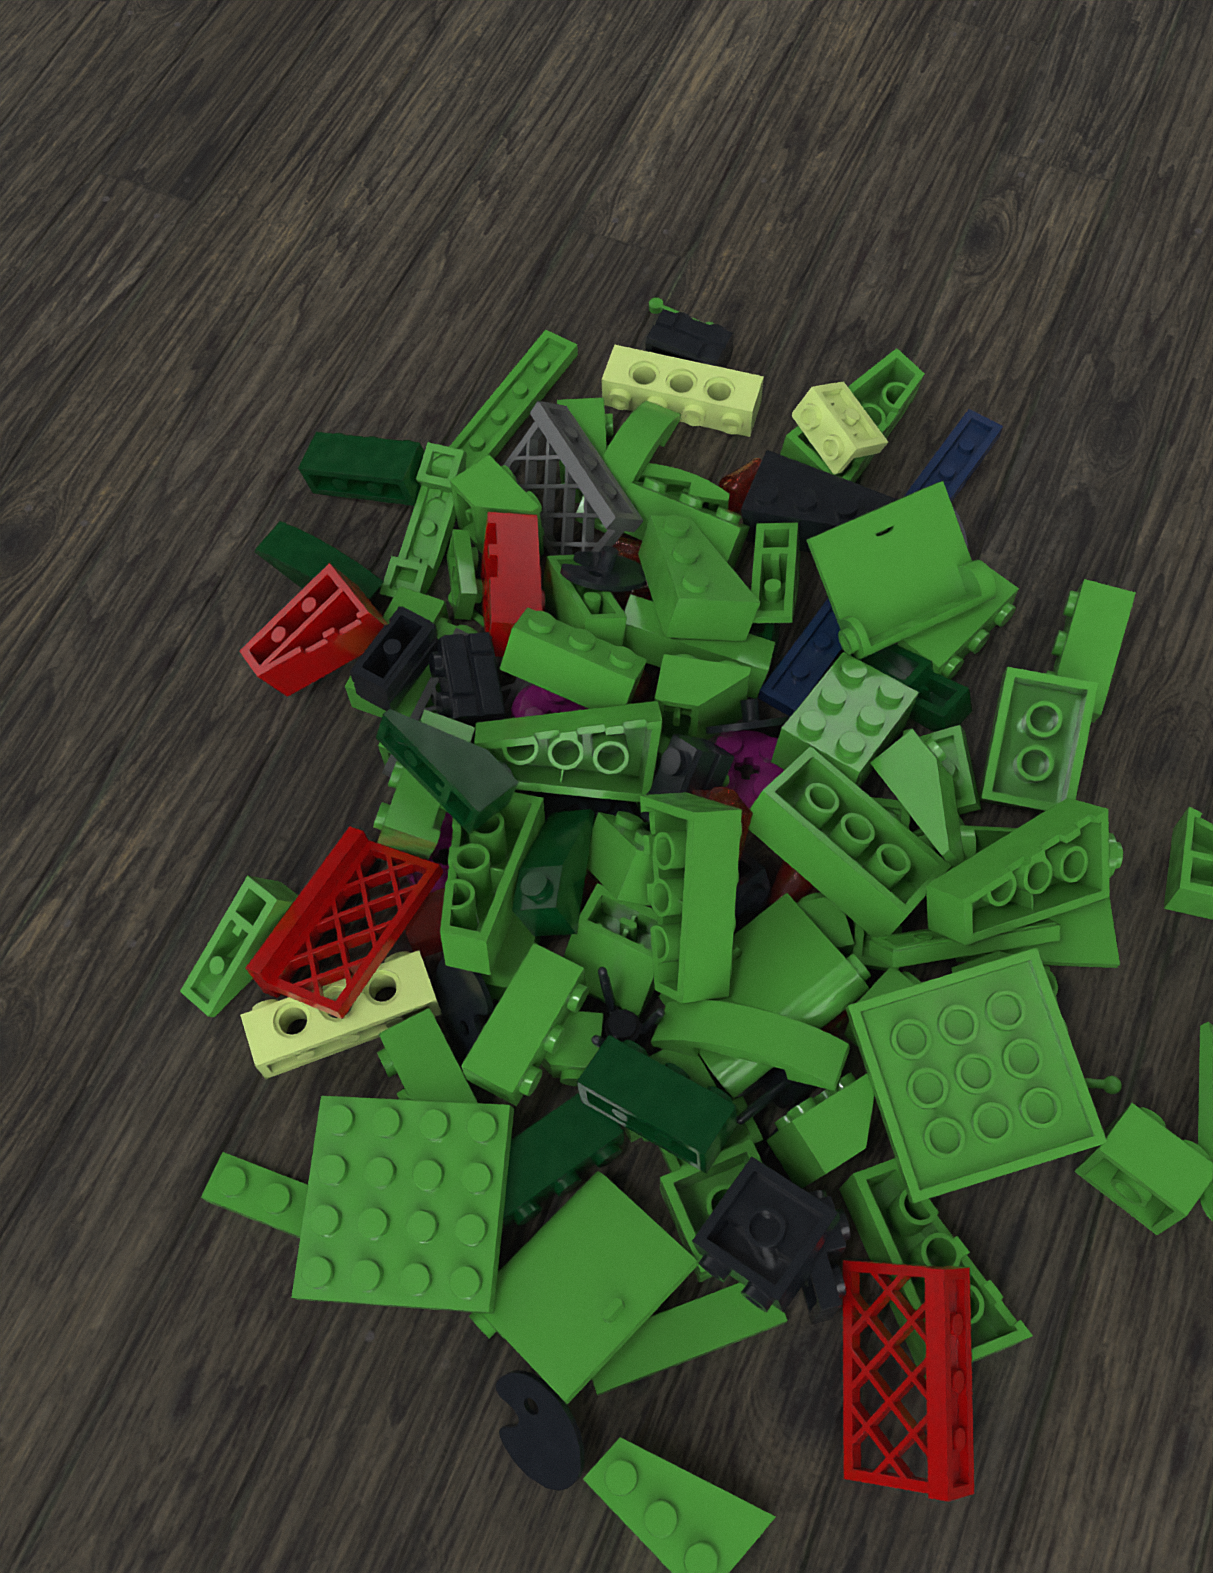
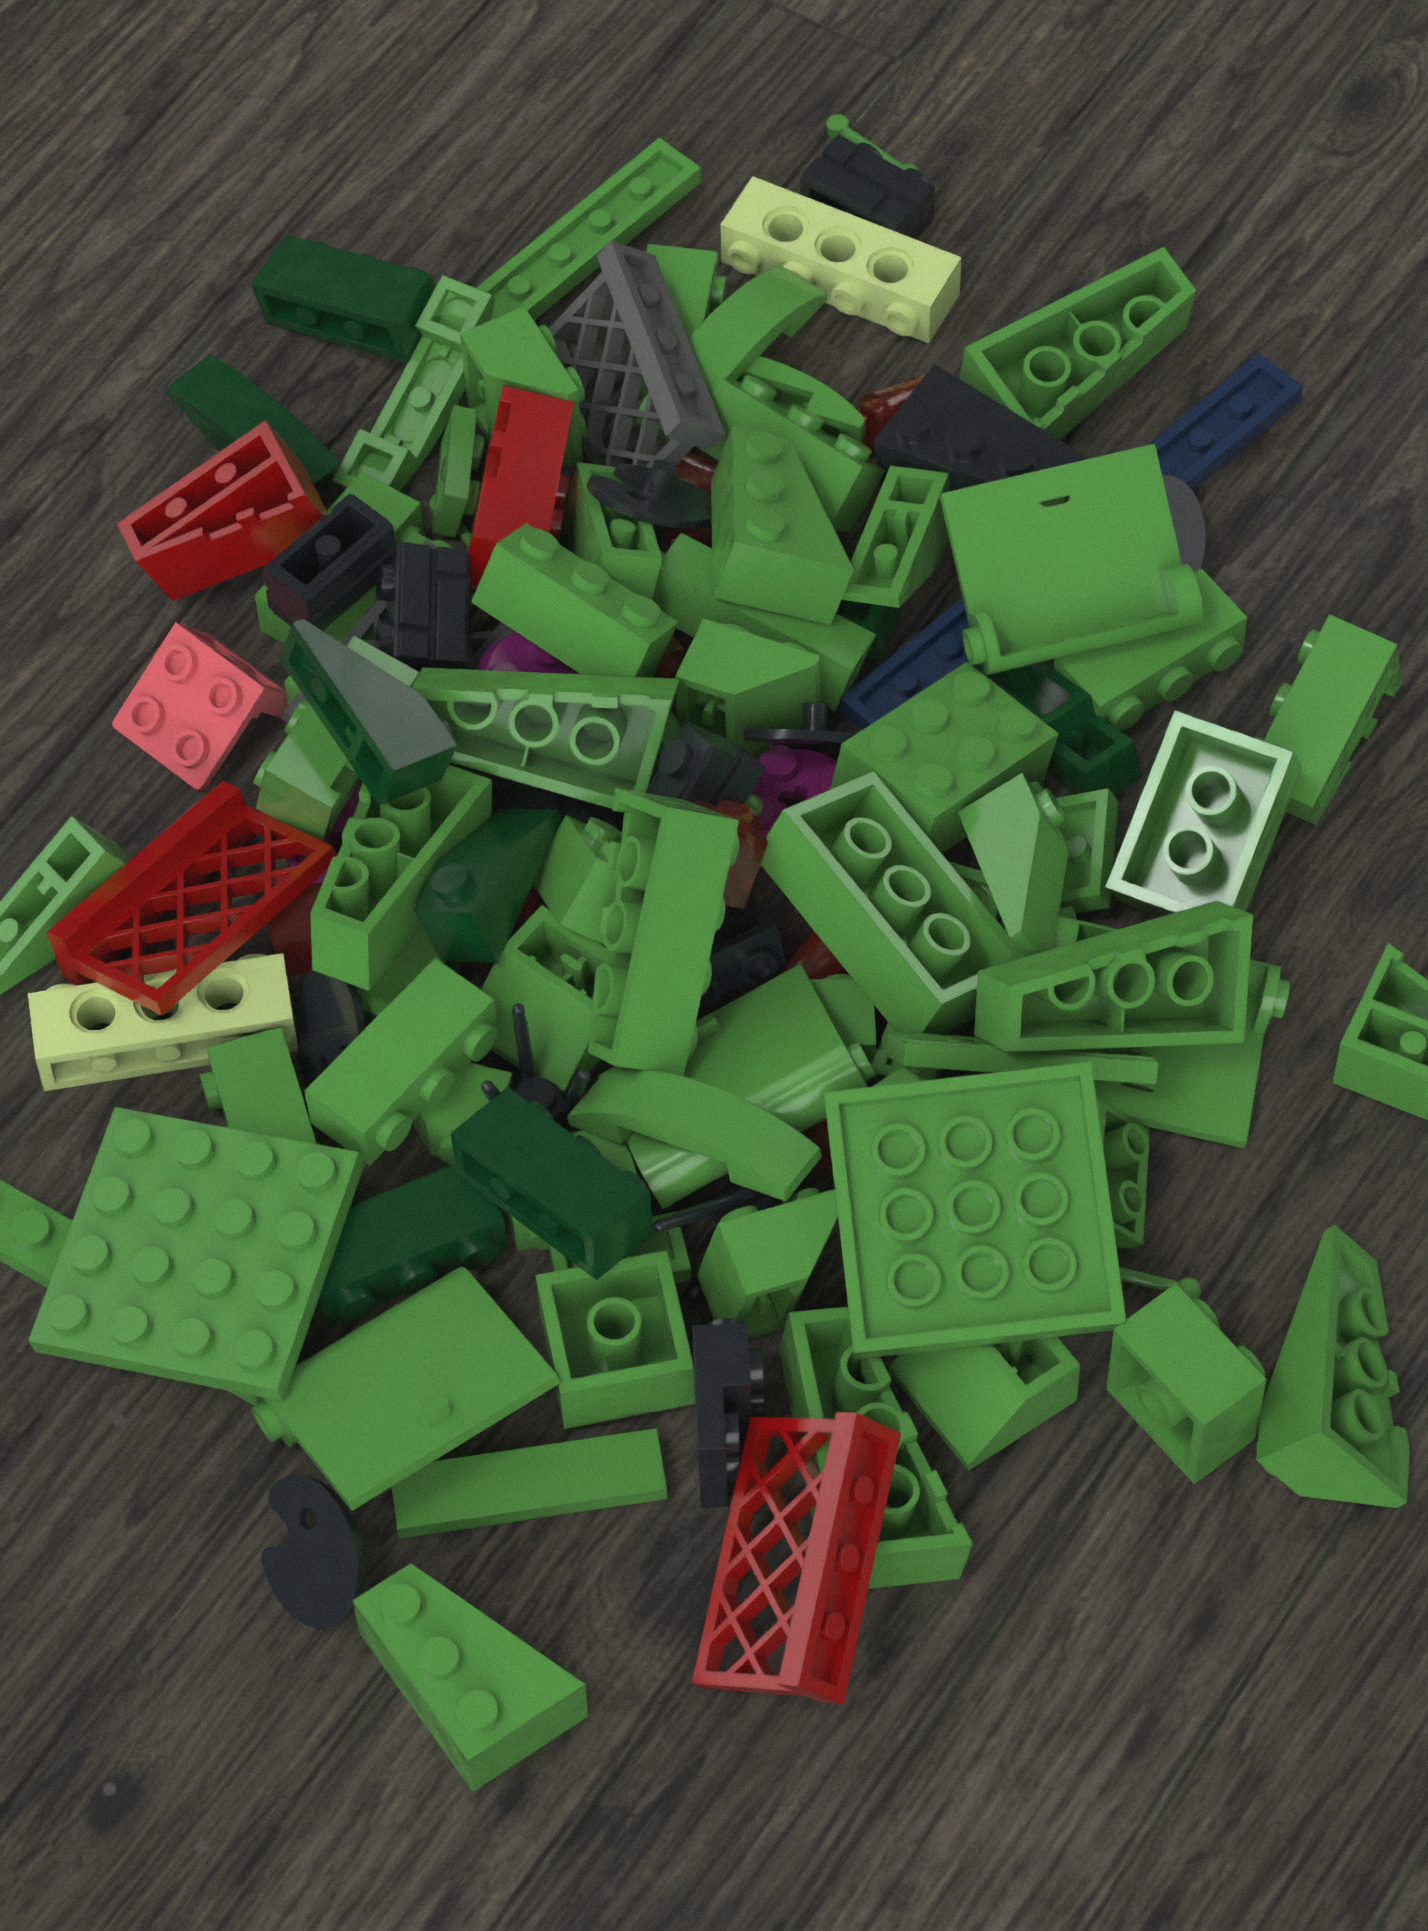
camera: 10 degrees right, 5 degrees down
black plate [692,1156,840,1313] -> none
yellowish green bracket [792,381,888,474] -> none
none -> coral bracket [112,622,288,791]
none -> bright green slope [889,1337,1080,1471]

